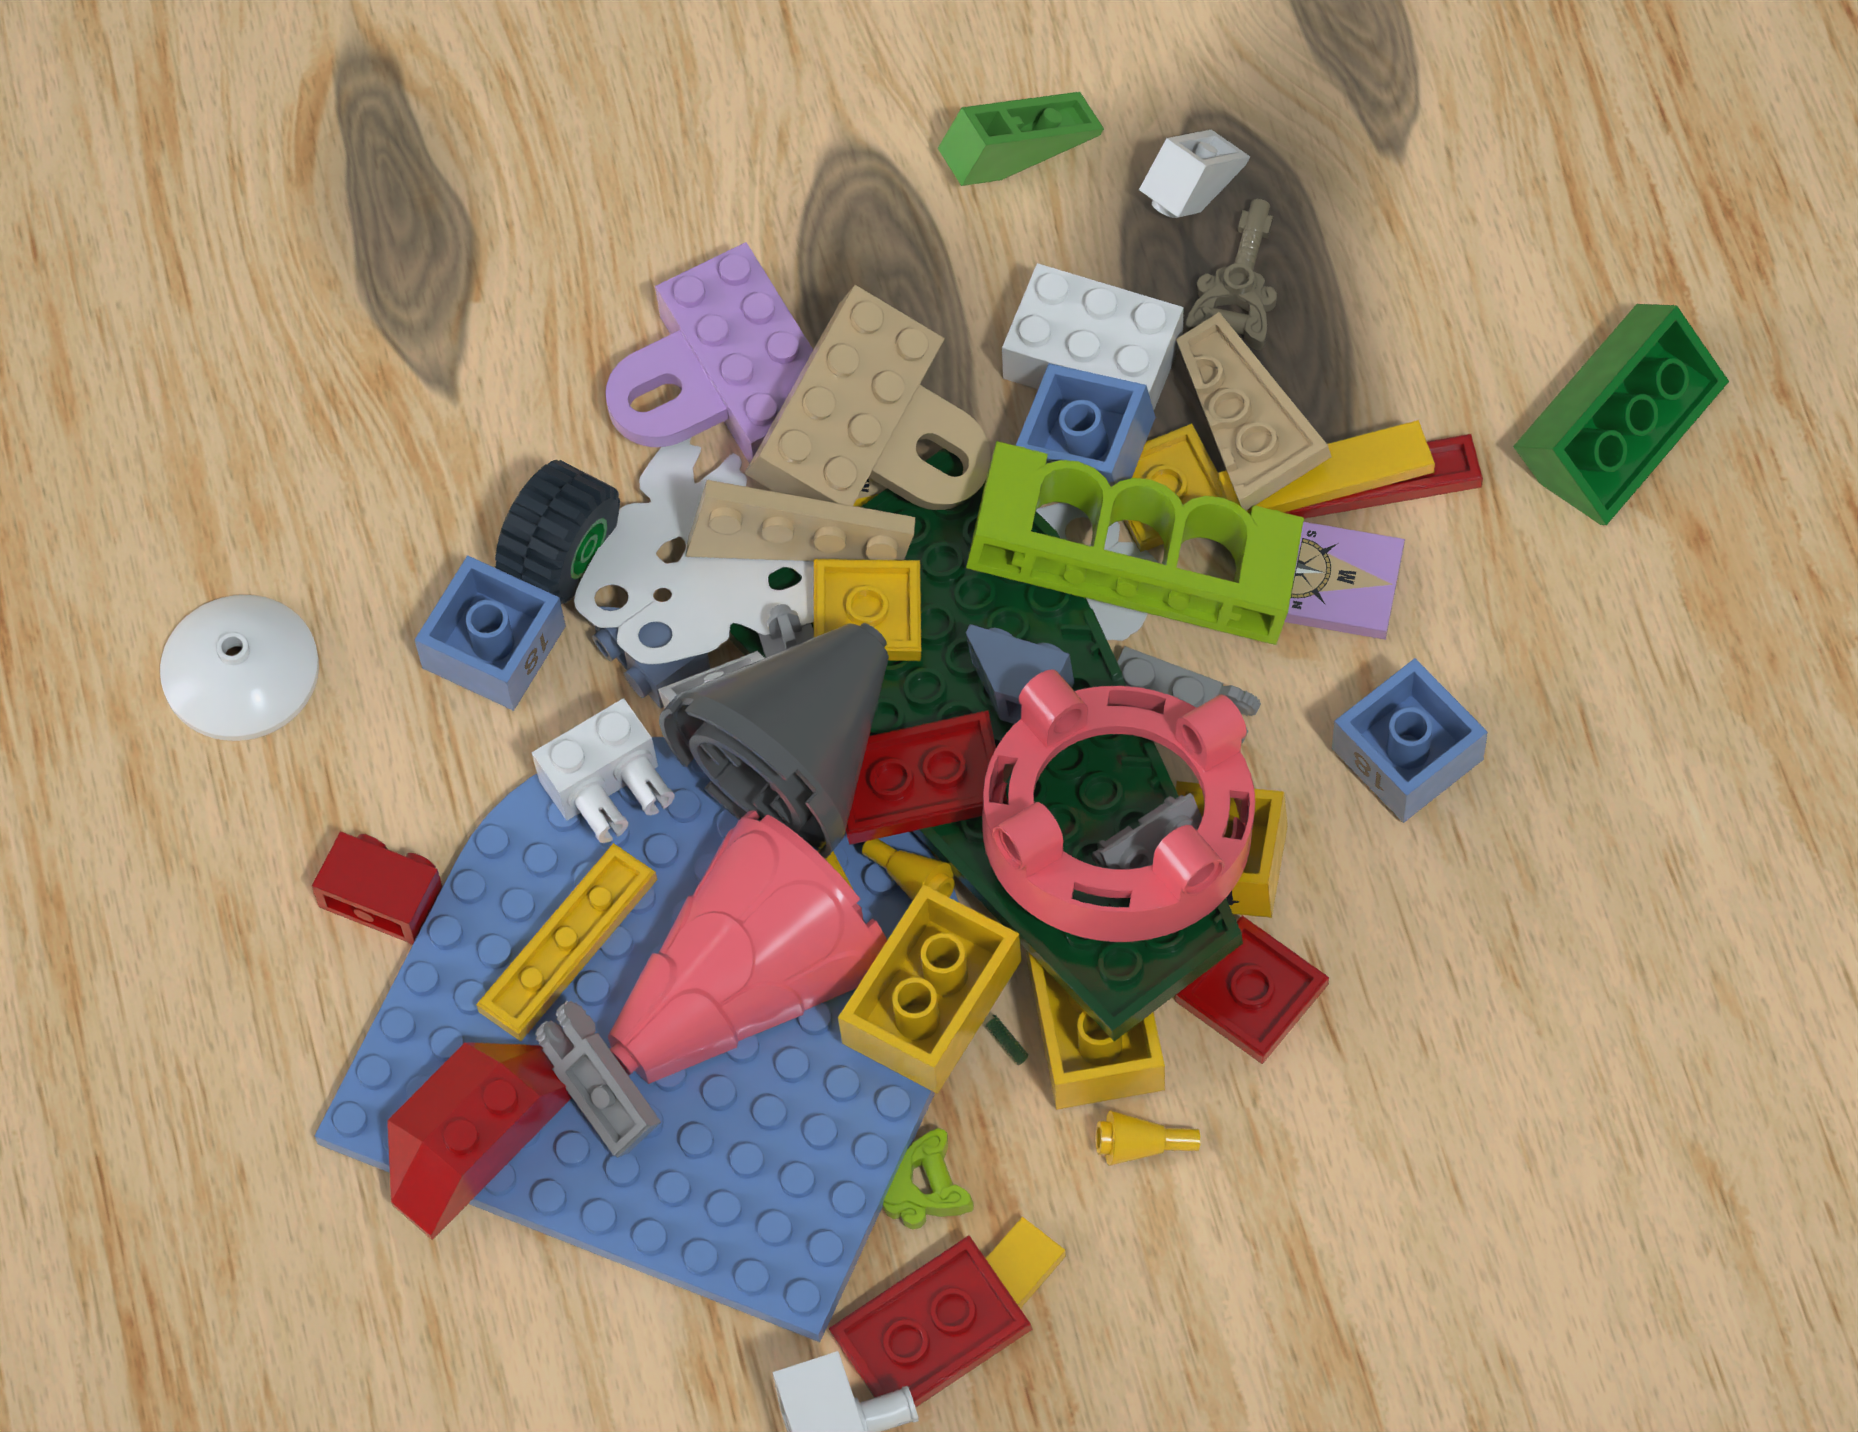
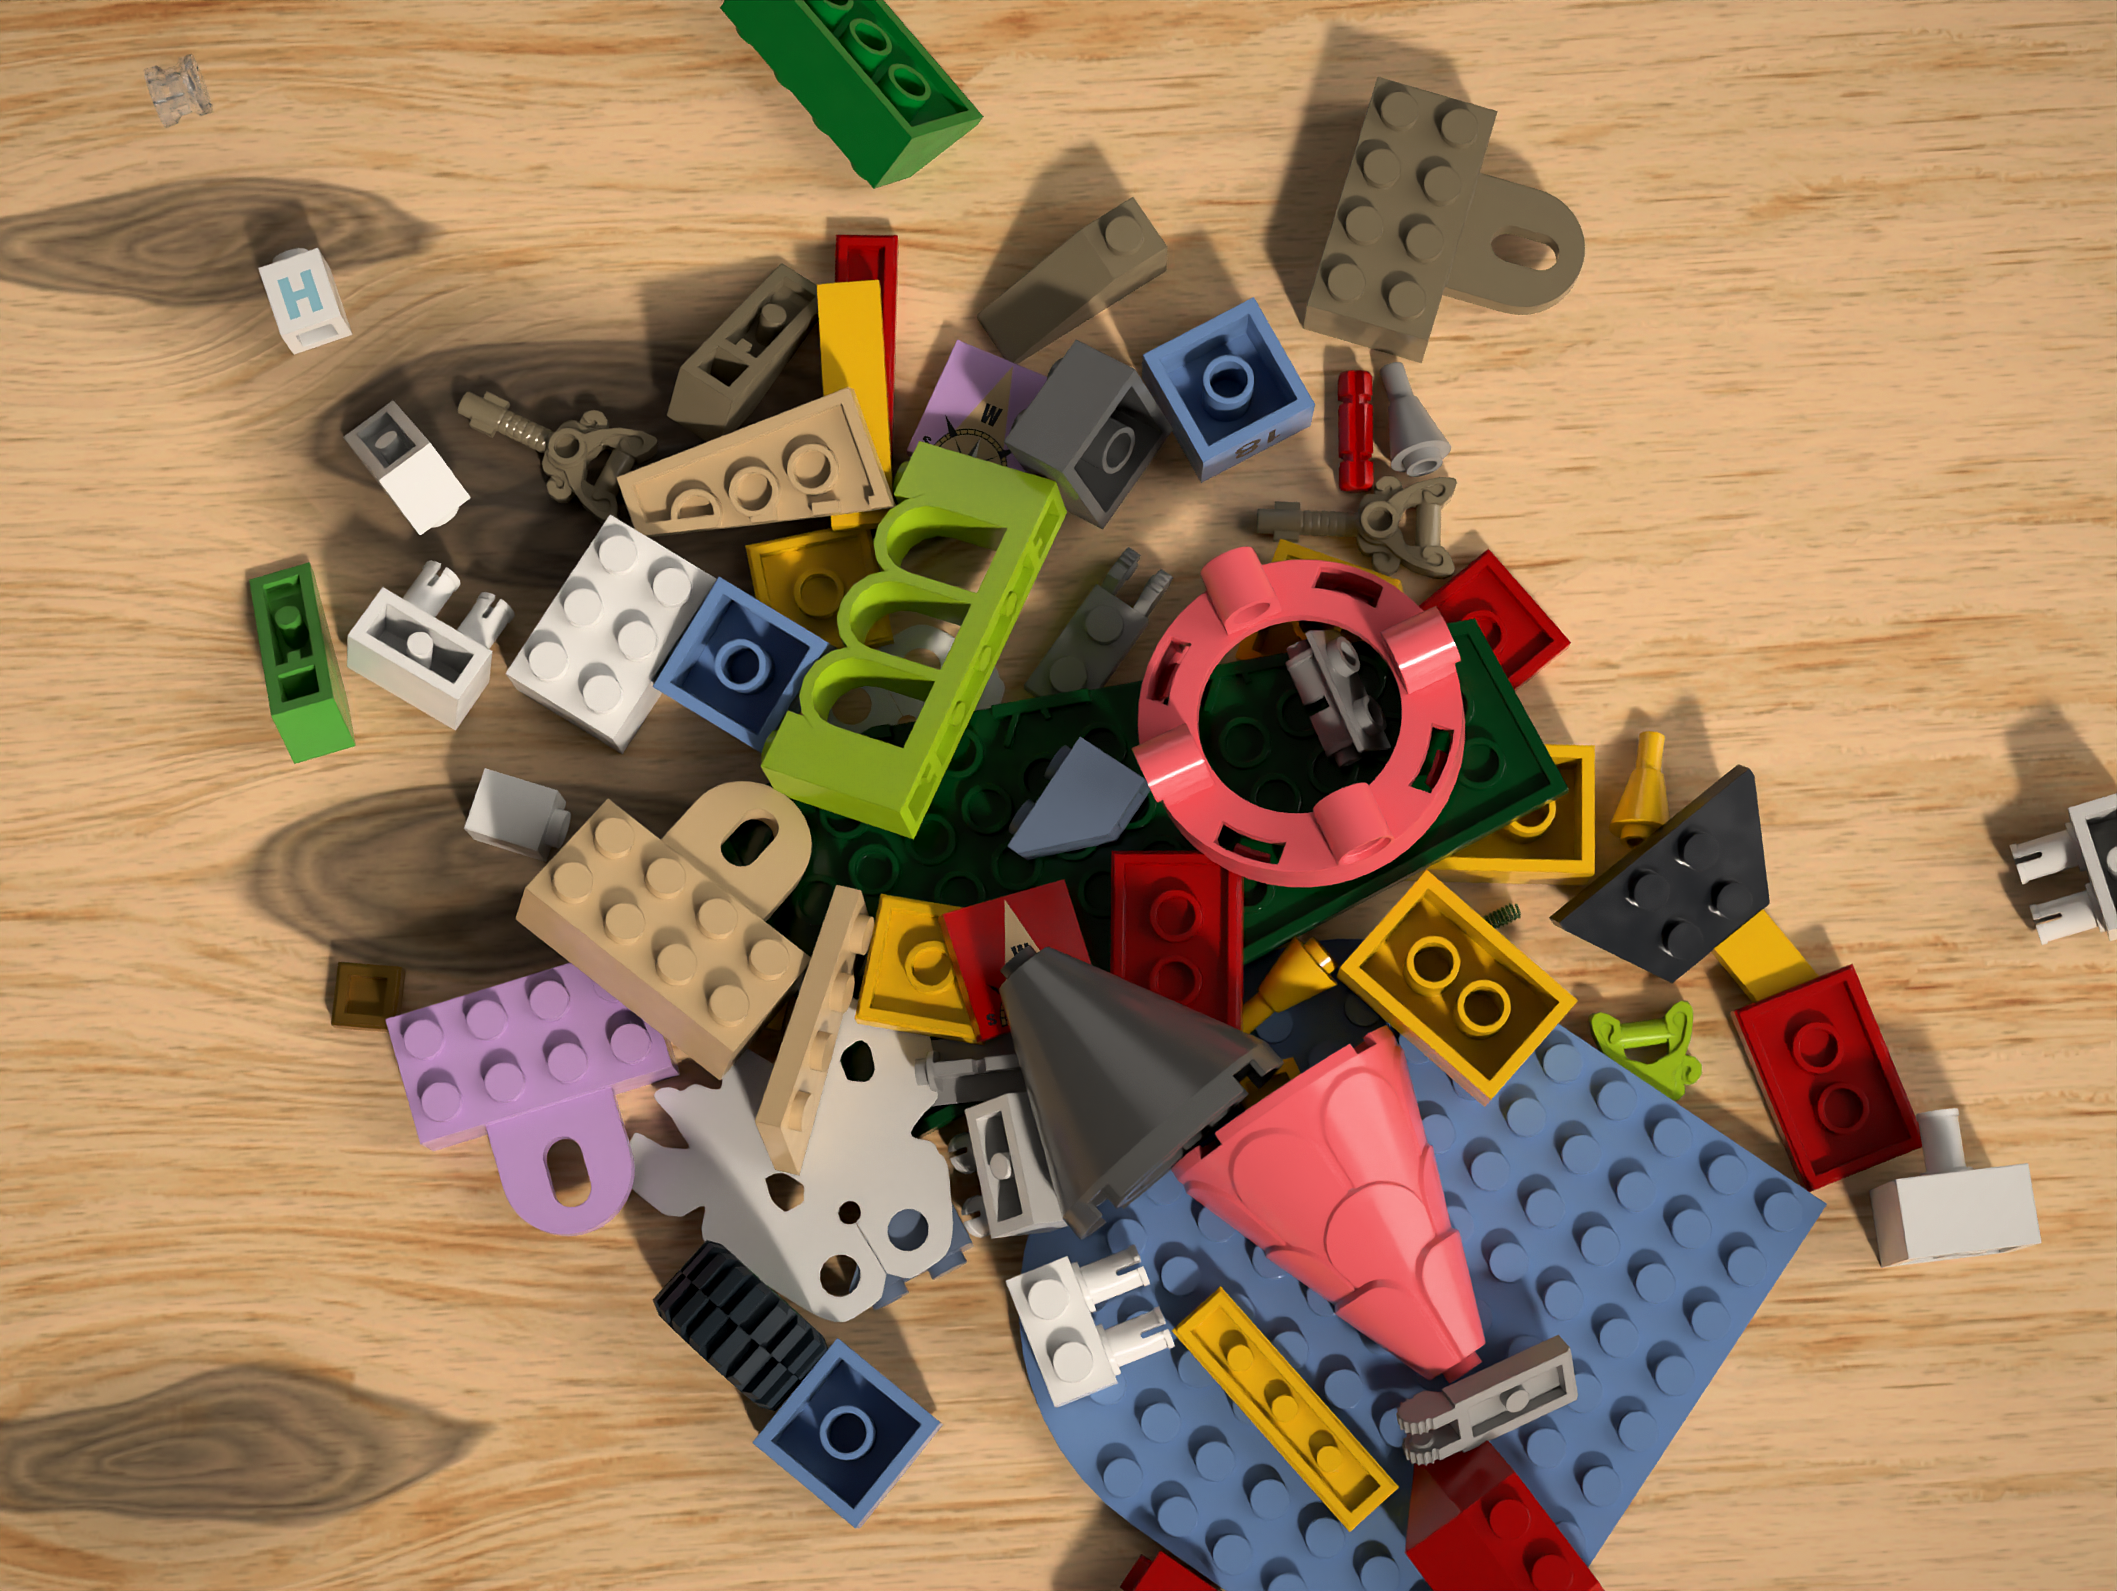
camera: 80 degrees left, 15 degrees up
none -> white brick [258,248,353,355]
none -> pearl gold tile [331,962,406,1032]
none -> white brick [347,560,515,731]
none -> white brick [464,768,571,862]
none -> dark tan slope [667,263,819,442]
none -> red tile [938,879,1092,1043]
none -> dark tan slope [977,197,1168,364]
none -> dark grey brick [1004,340,1173,530]
none -> dark tan piece [1257,476,1457,579]
none -> dark tan brick [1303,77,1585,363]
none -> red axle [1338,370,1374,493]
none -> light grey cone [1380,362,1451,477]
none -> black wing [1549,764,1770,983]

